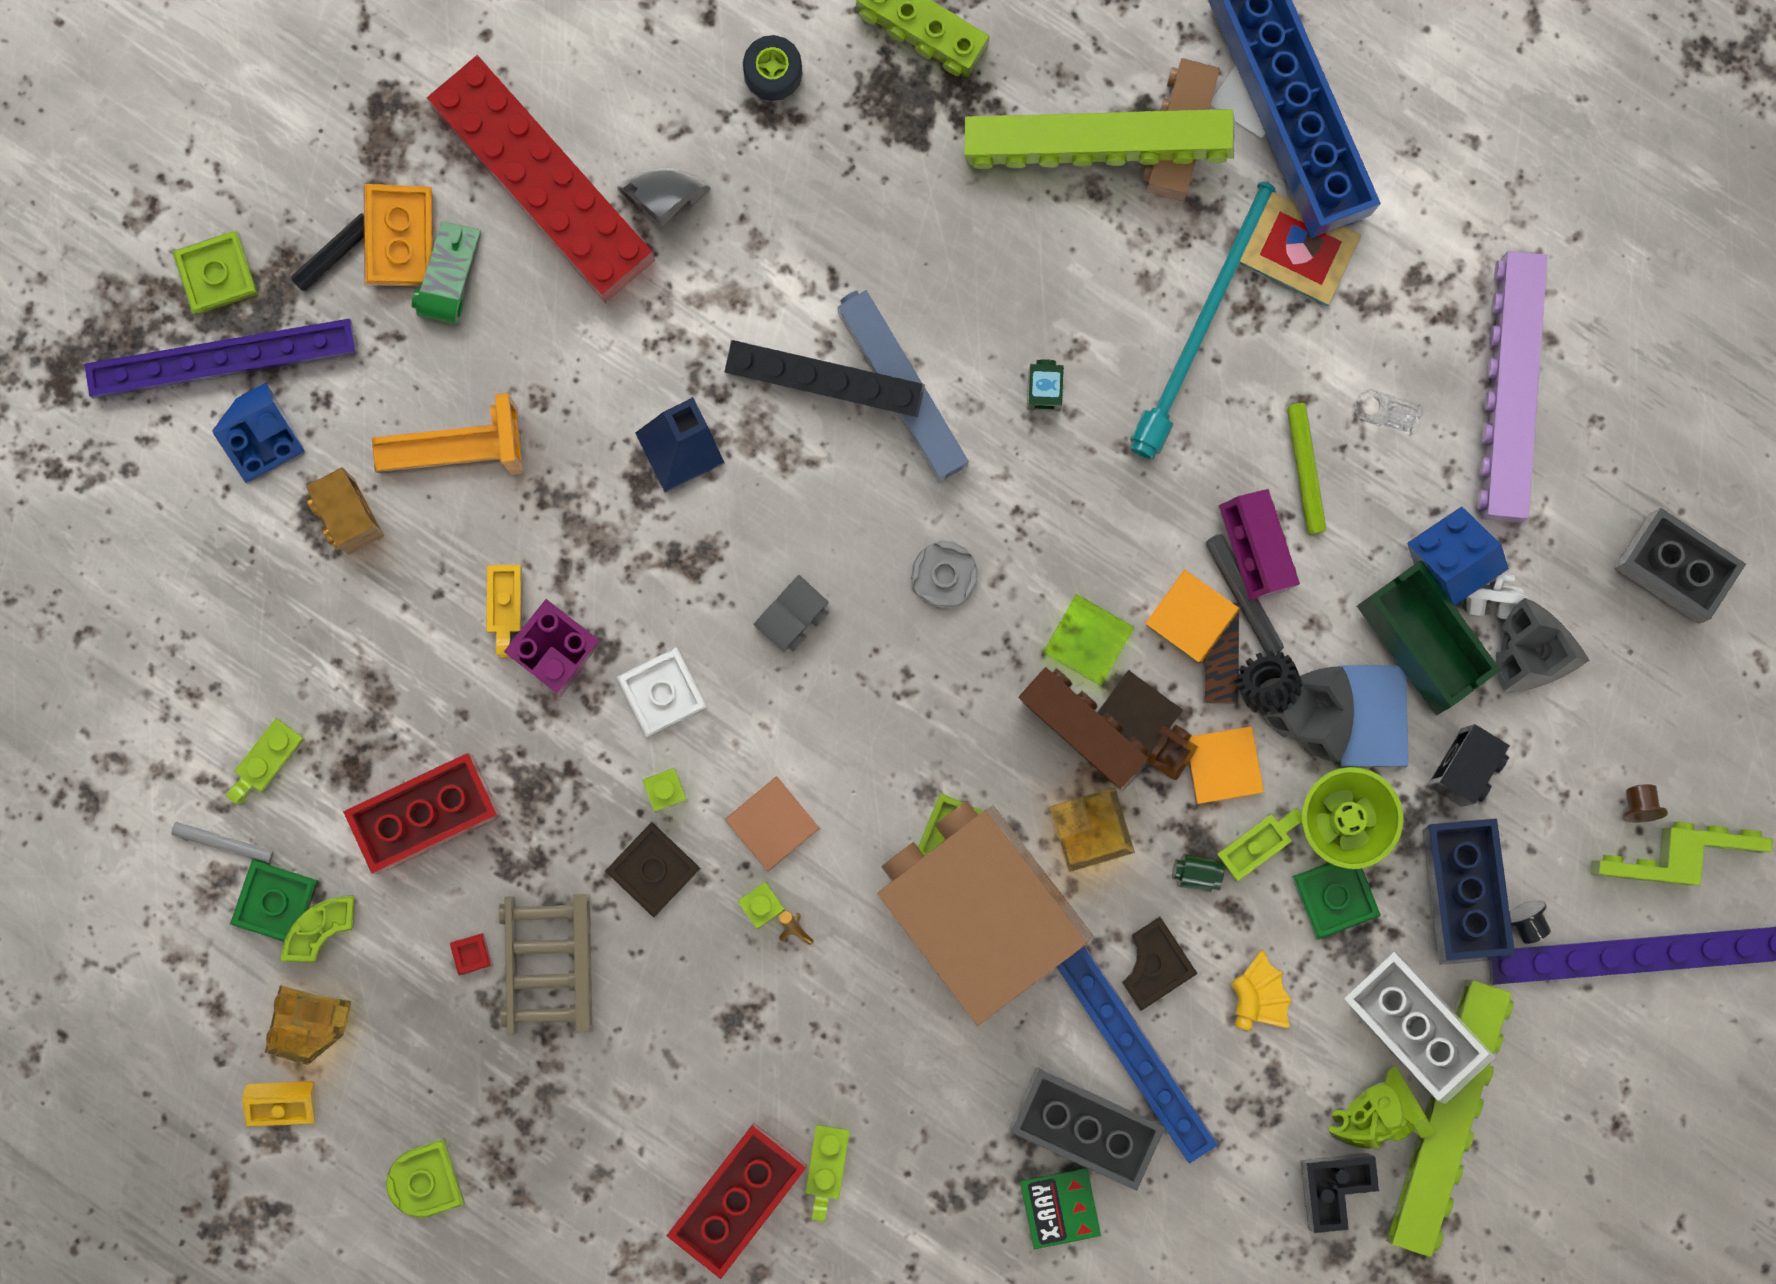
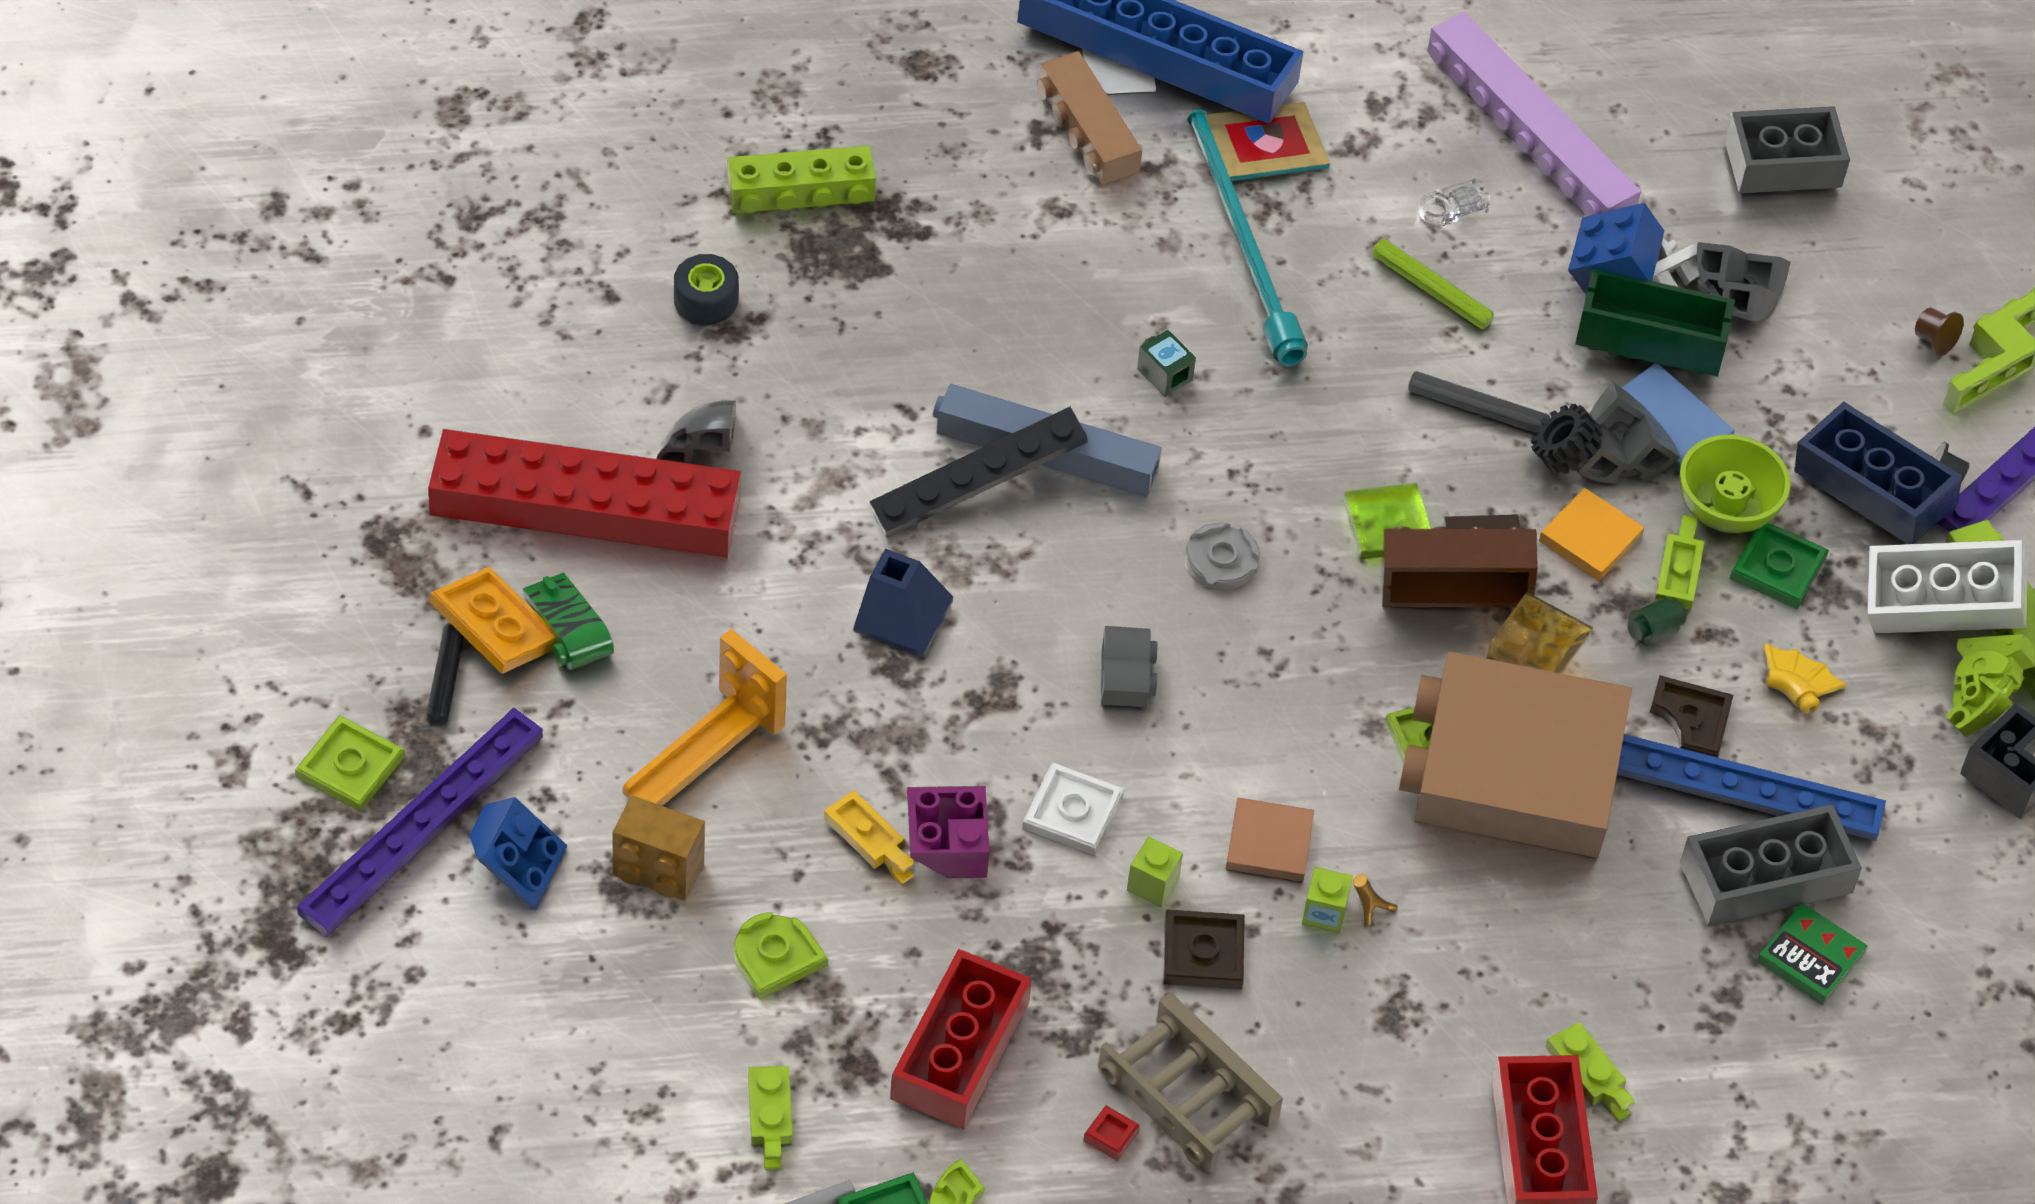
camera: 40 degrees left, 30 degrees down
lime brick [964,109,1235,169] -> none
light orange tile [1145,569,1240,664] -> none
reddish brown bracket [1148,724,1198,781] -> none
tile [1203,602,1239,704] -> none
magenta brick [1218,489,1300,601] -> none
black brick [1427,724,1510,807] -> none
none -> lime tile [733,912,828,1000]

